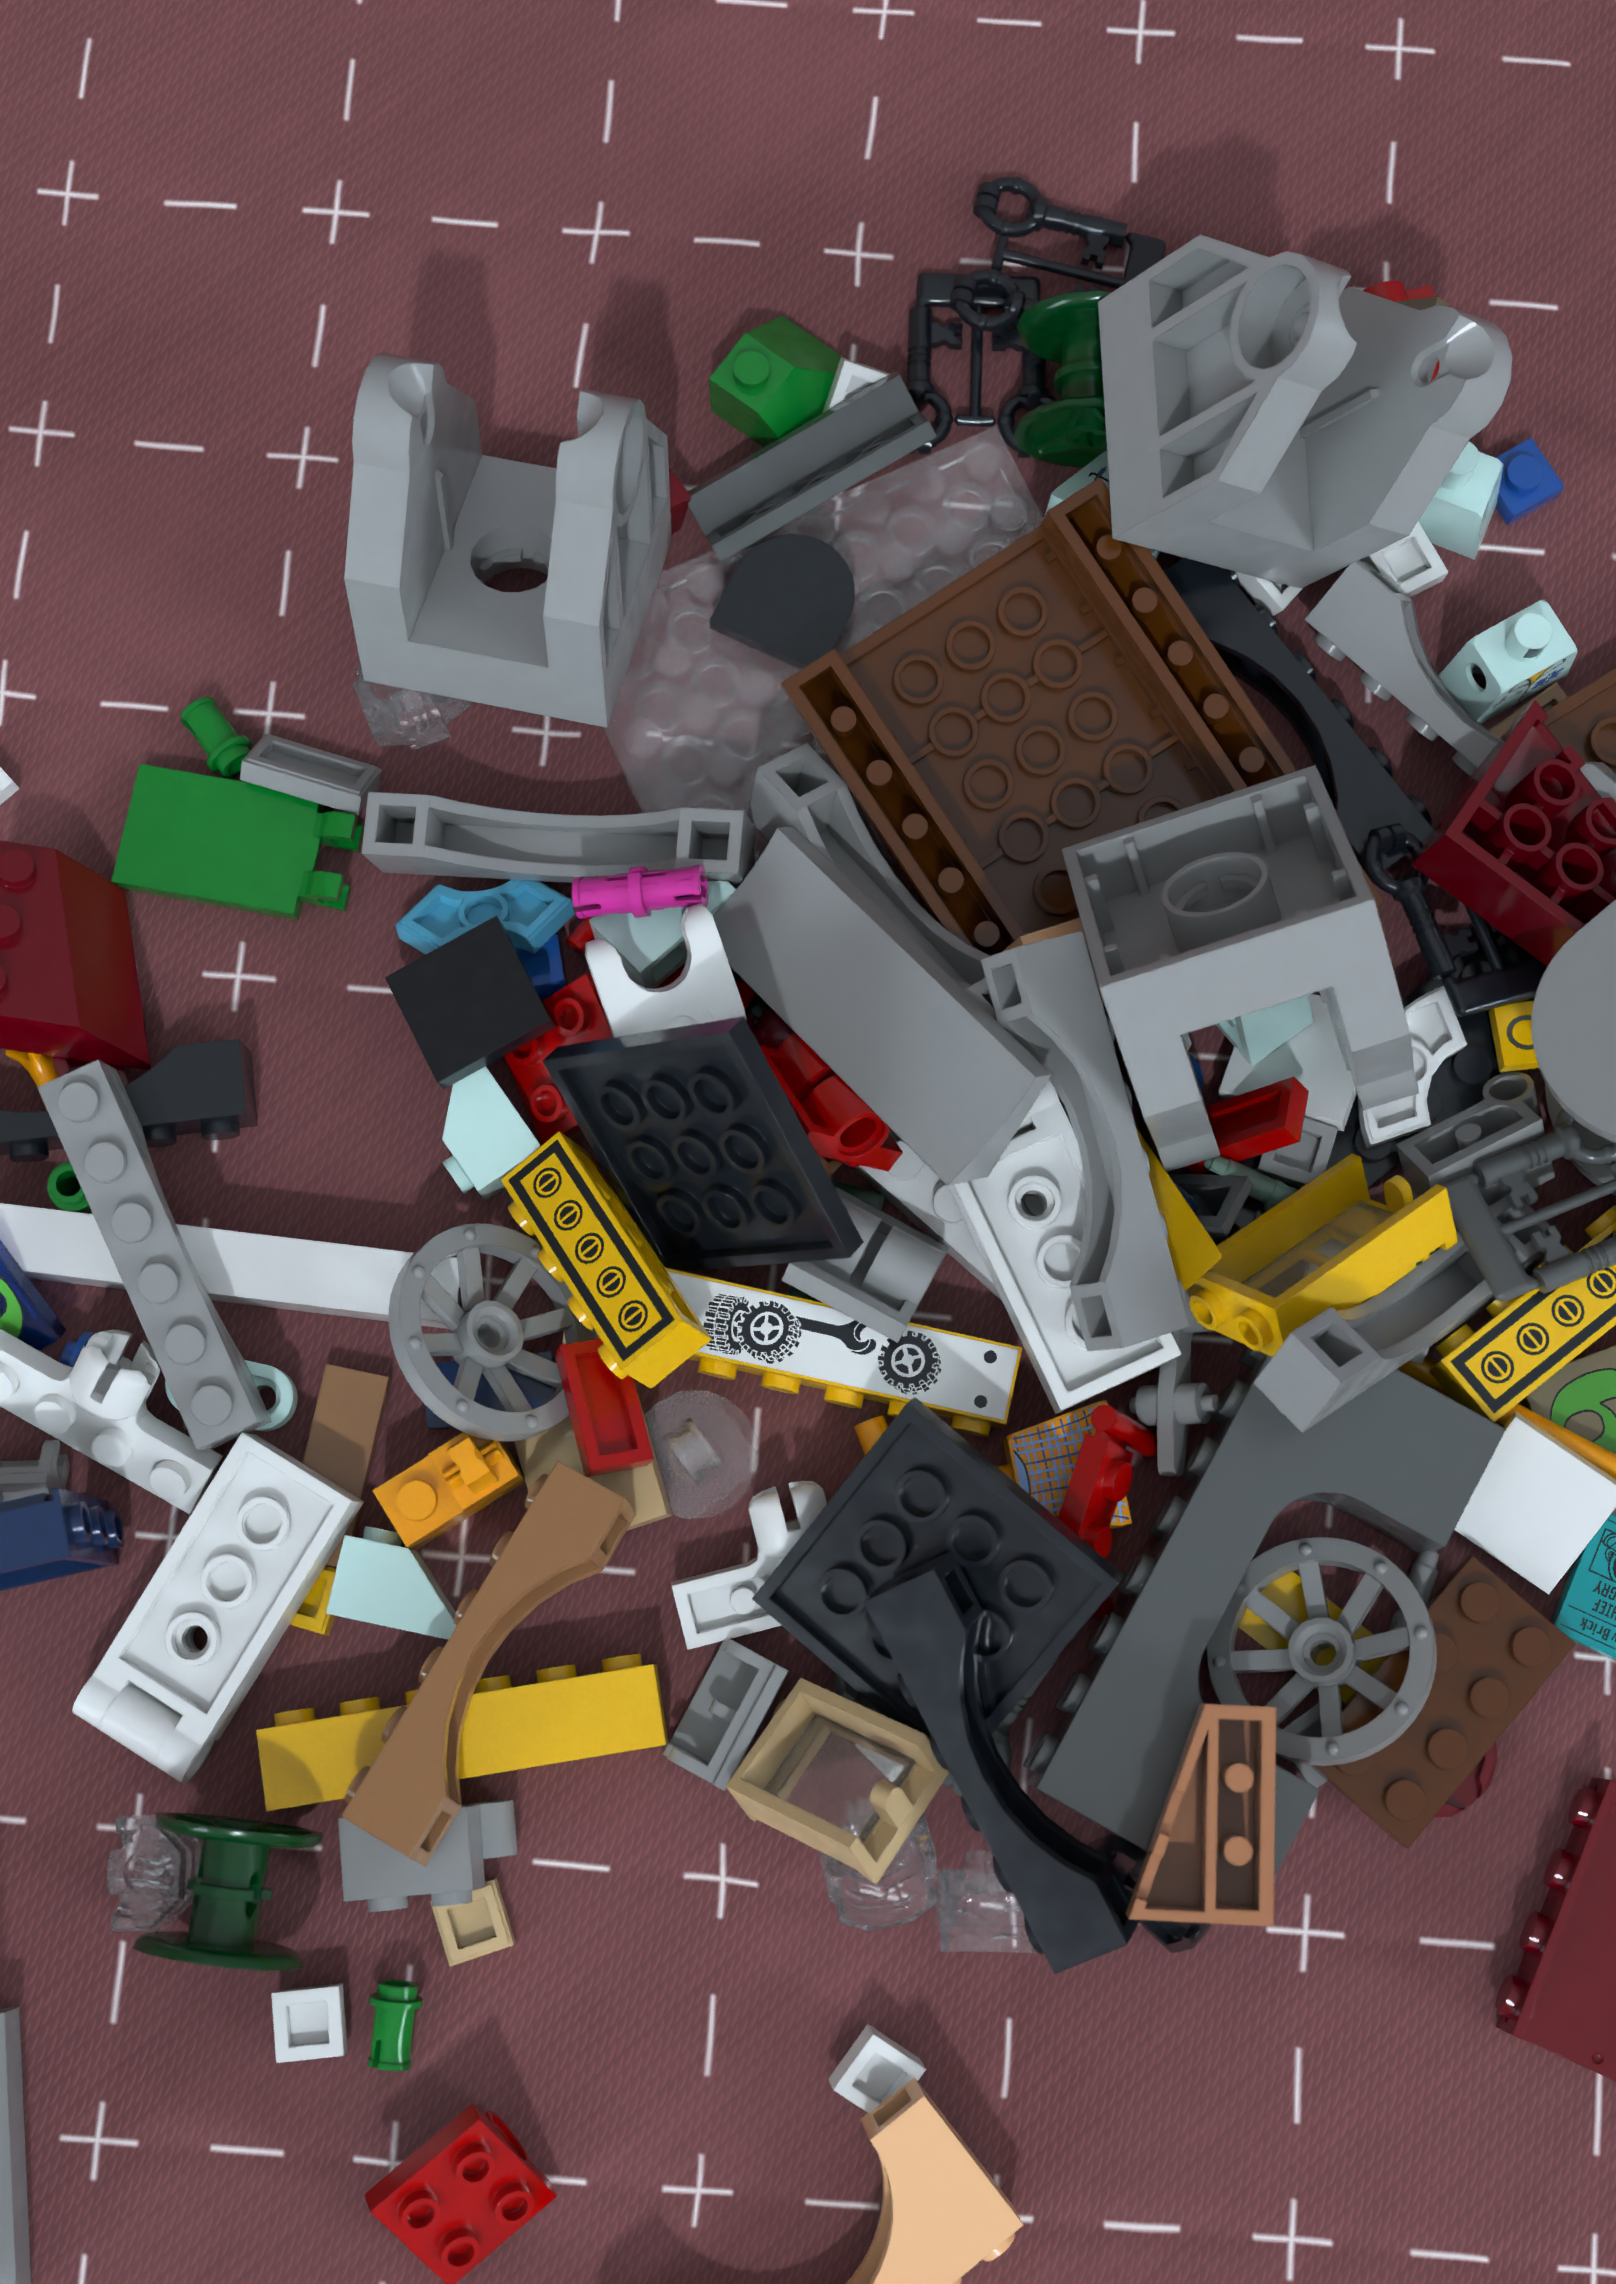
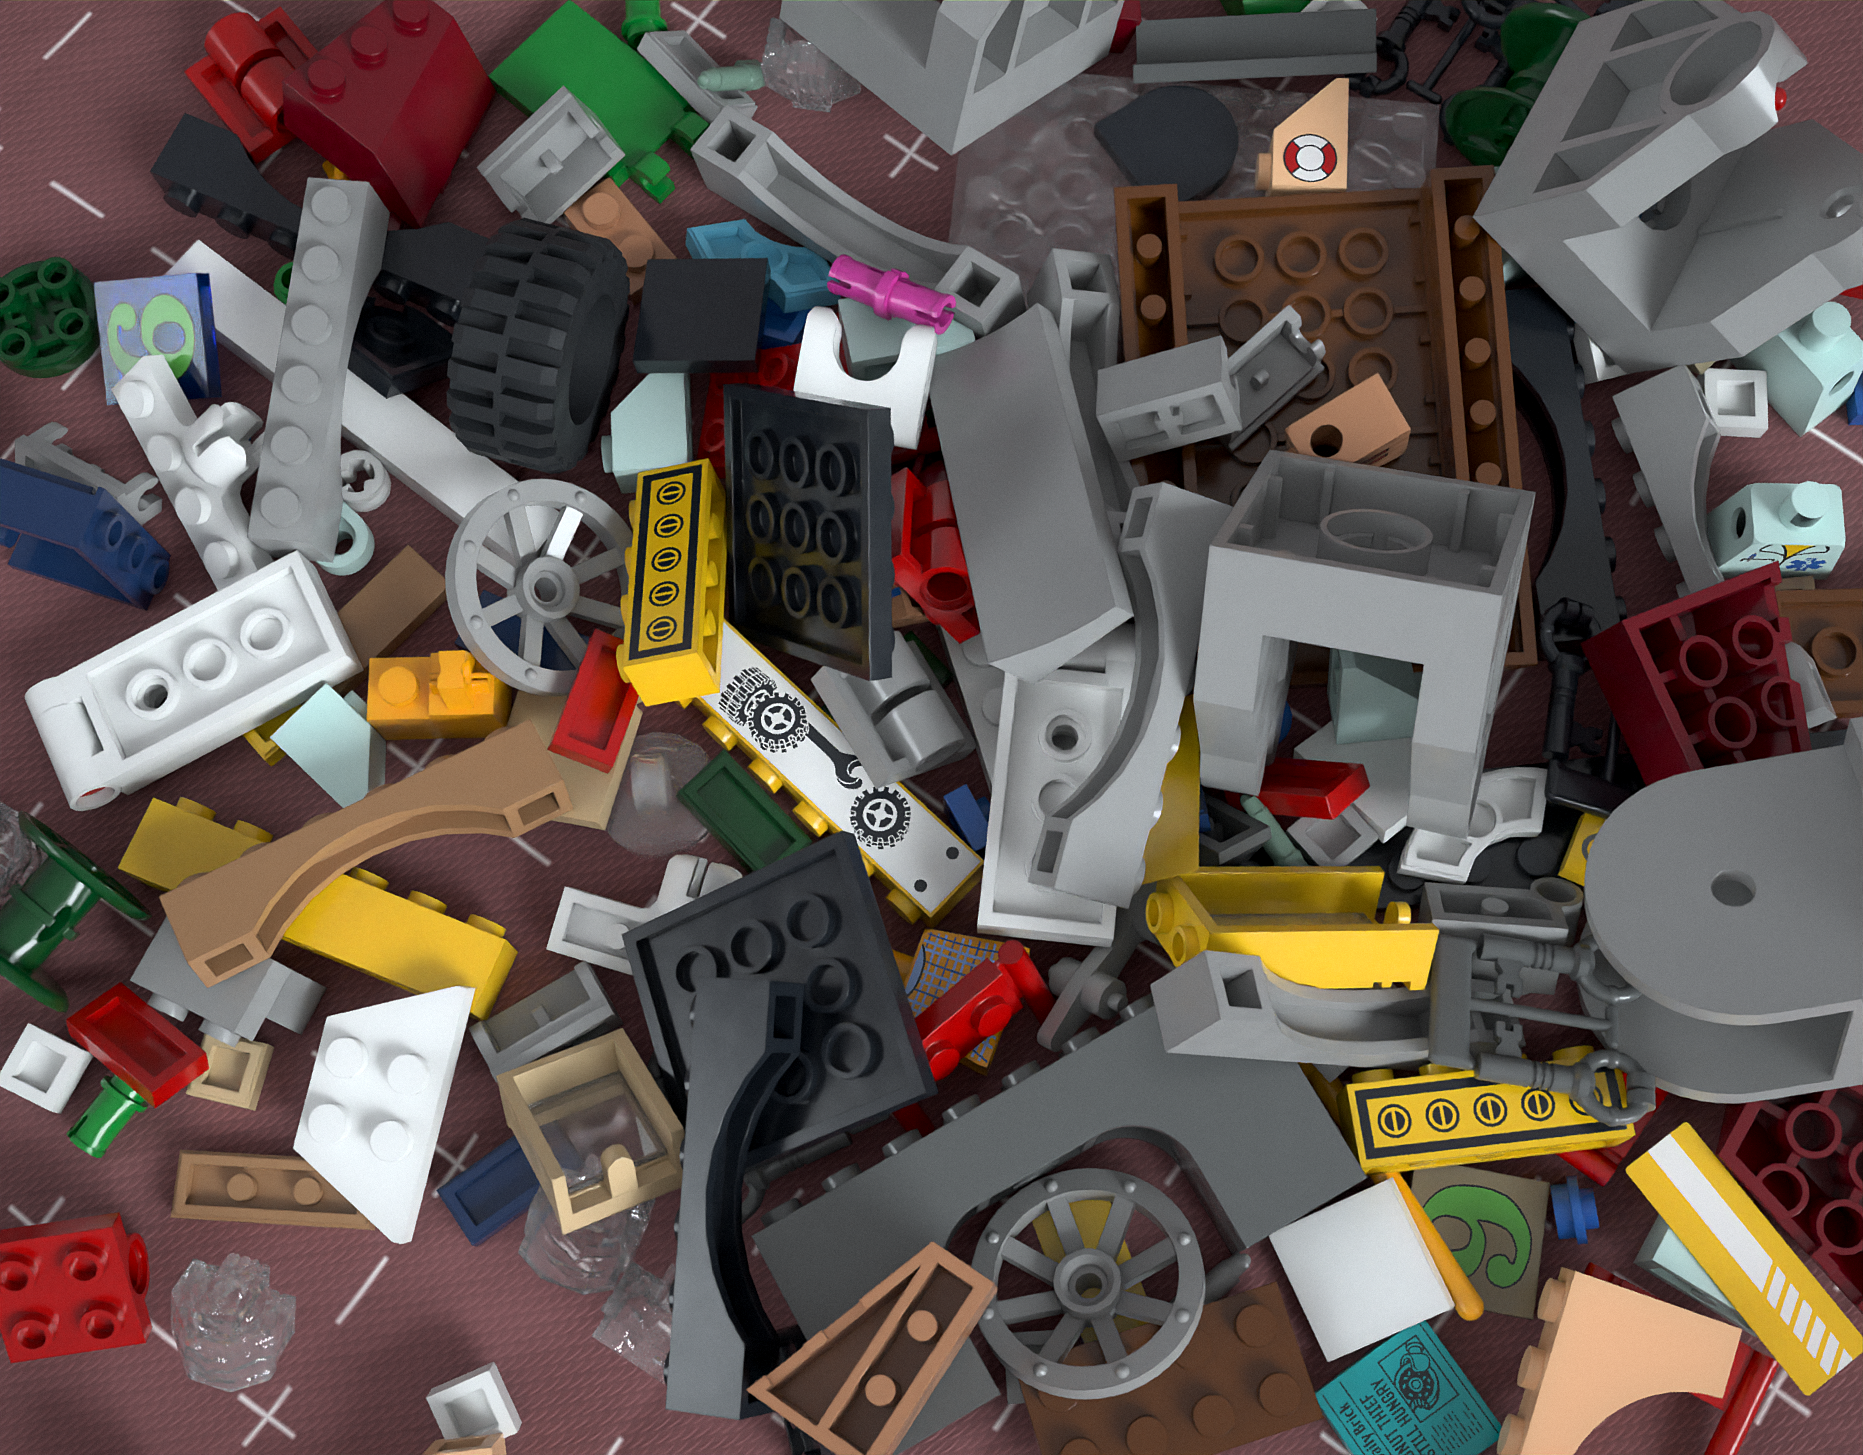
camera: 35 degrees right, 5 degrees down
none -> red tile [66,982,209,1109]
none -> medium nougat tile [171,1150,376,1231]
none -> clear hair [171,1253,296,1393]
none -> white wing [293,986,476,1244]
none -> white bush [341,450,391,512]
none -> black tile [347,297,454,399]
none -> dark blue tile [436,1122,588,1247]
none -> black tyre [447,218,630,474]
none -> light grey hinge [477,85,626,224]
none -> nougat plate [562,177,677,305]
none -> dark green tile [675,749,813,874]
none -> sand green piece [697,60,774,92]
none -> blue plate [943,784,991,860]
none -> light grey hinge [1096,335,1242,463]
none -> light grey hinge [1216,305,1326,453]
none -> light nougat slope [1255,78,1349,197]
none -> nougat torso [1257,373,1411,468]

